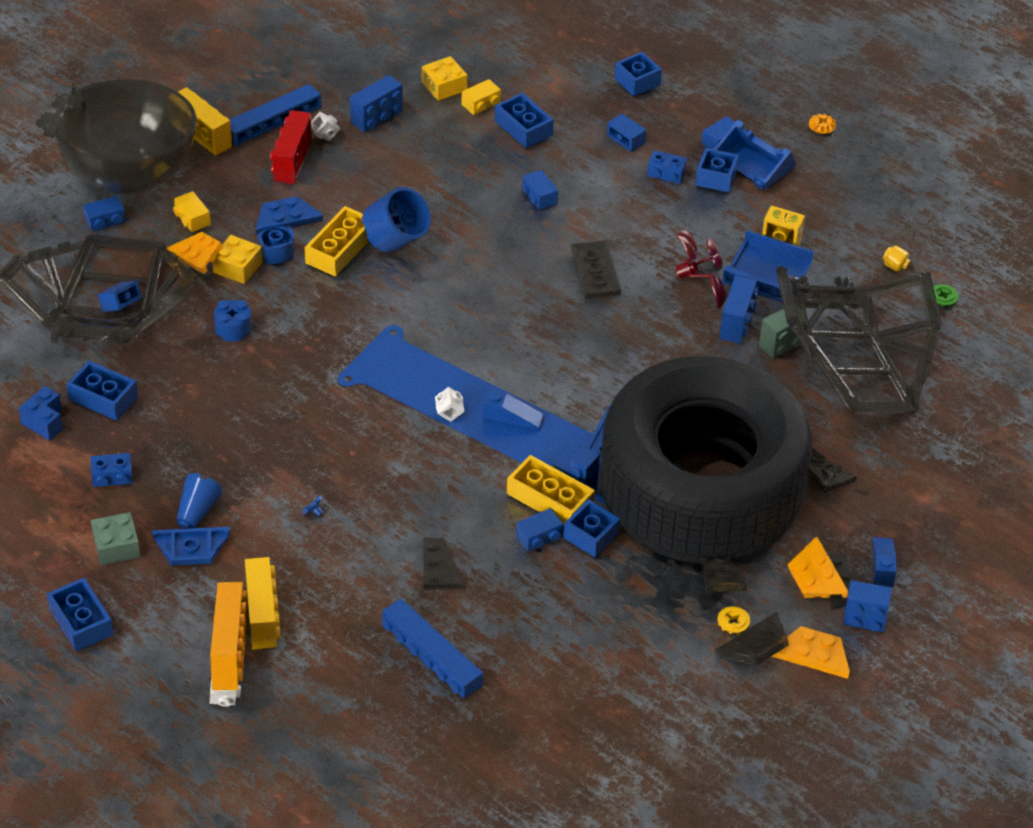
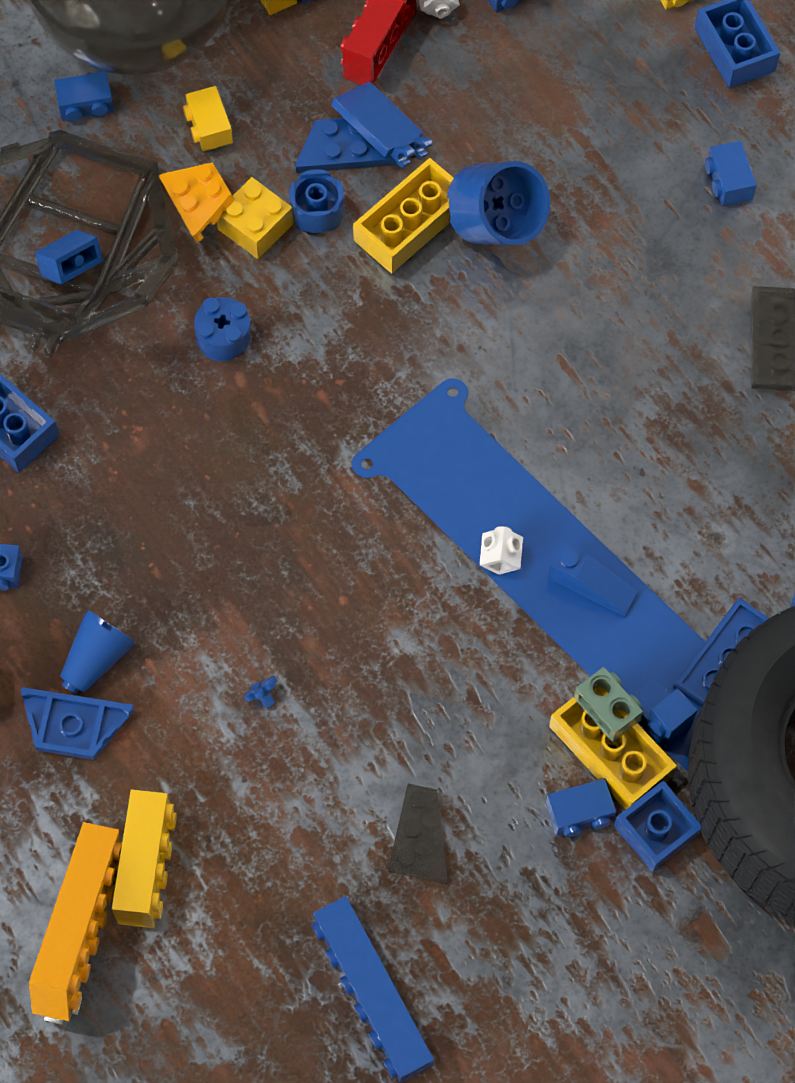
camera: 15 degrees right, 20 degrees up
none -> blue tile [331,81,433,168]
none -> sand green brick [574,667,643,742]

